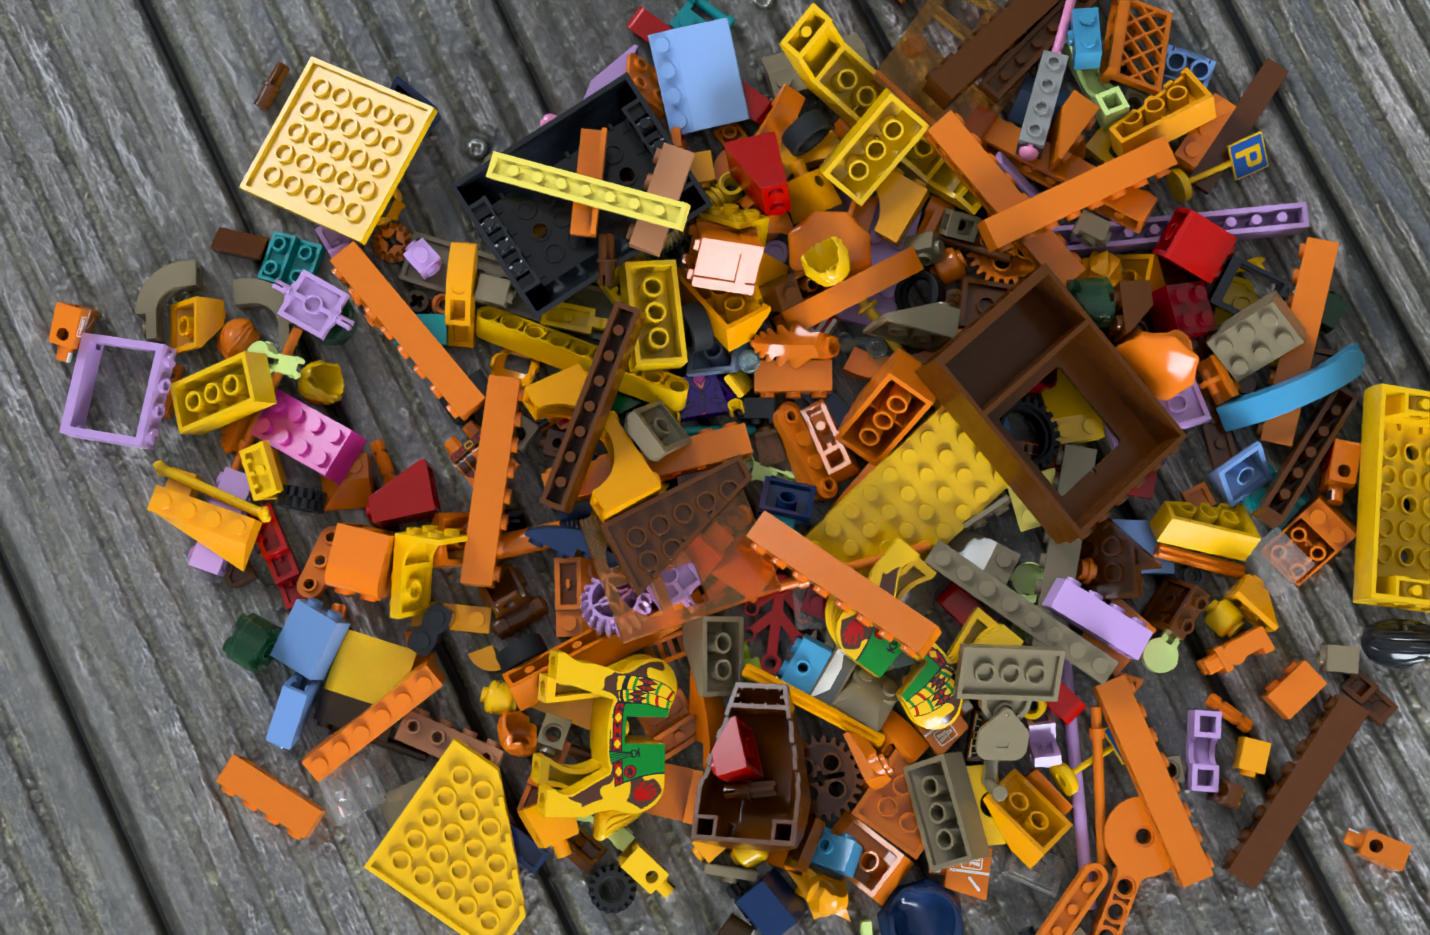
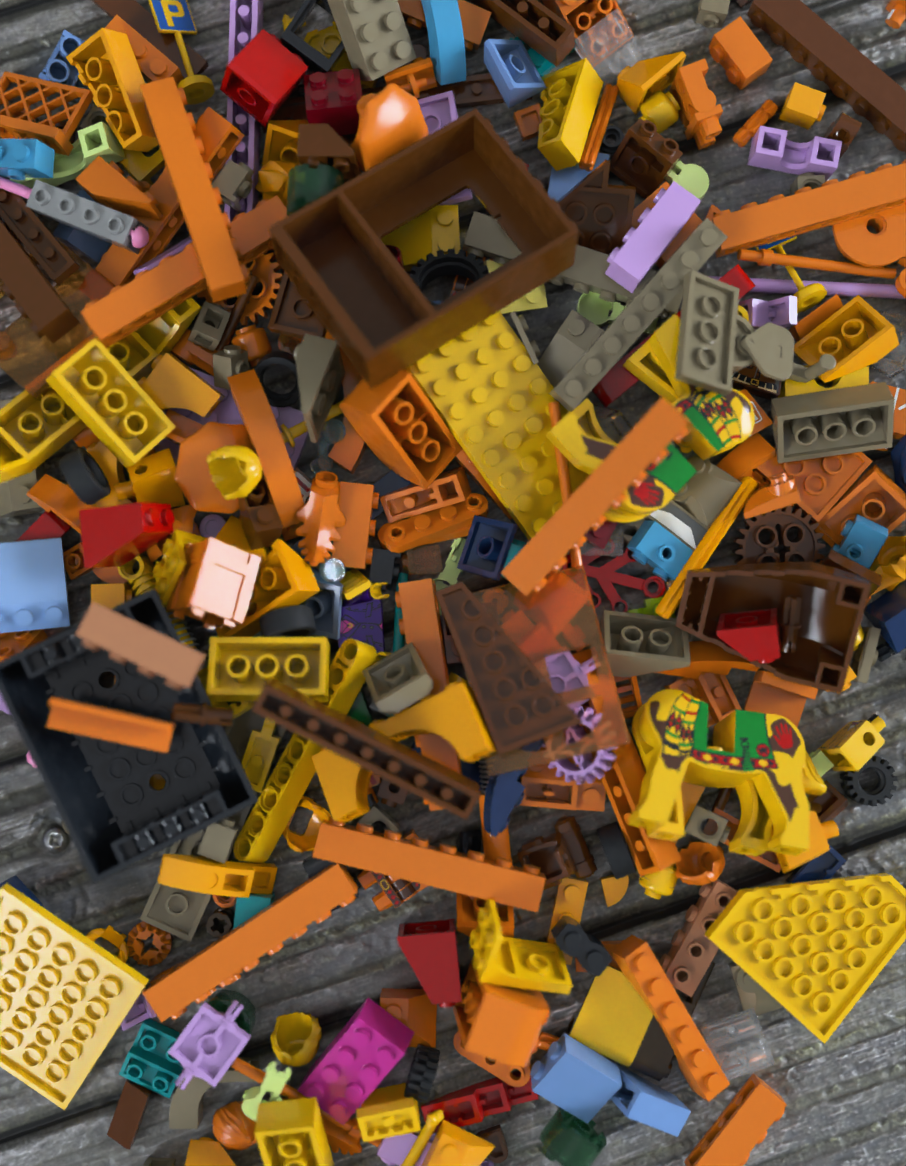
camera: 85 degrees left, 5 degrees up
orange axle [369,439,397,485] -> none
lavender brick [403,238,443,280] -> none
light yellow plate [486,151,691,232] -> none
orange tile [670,126,687,150] -> none
orange plate [1076,558,1097,584] -> none

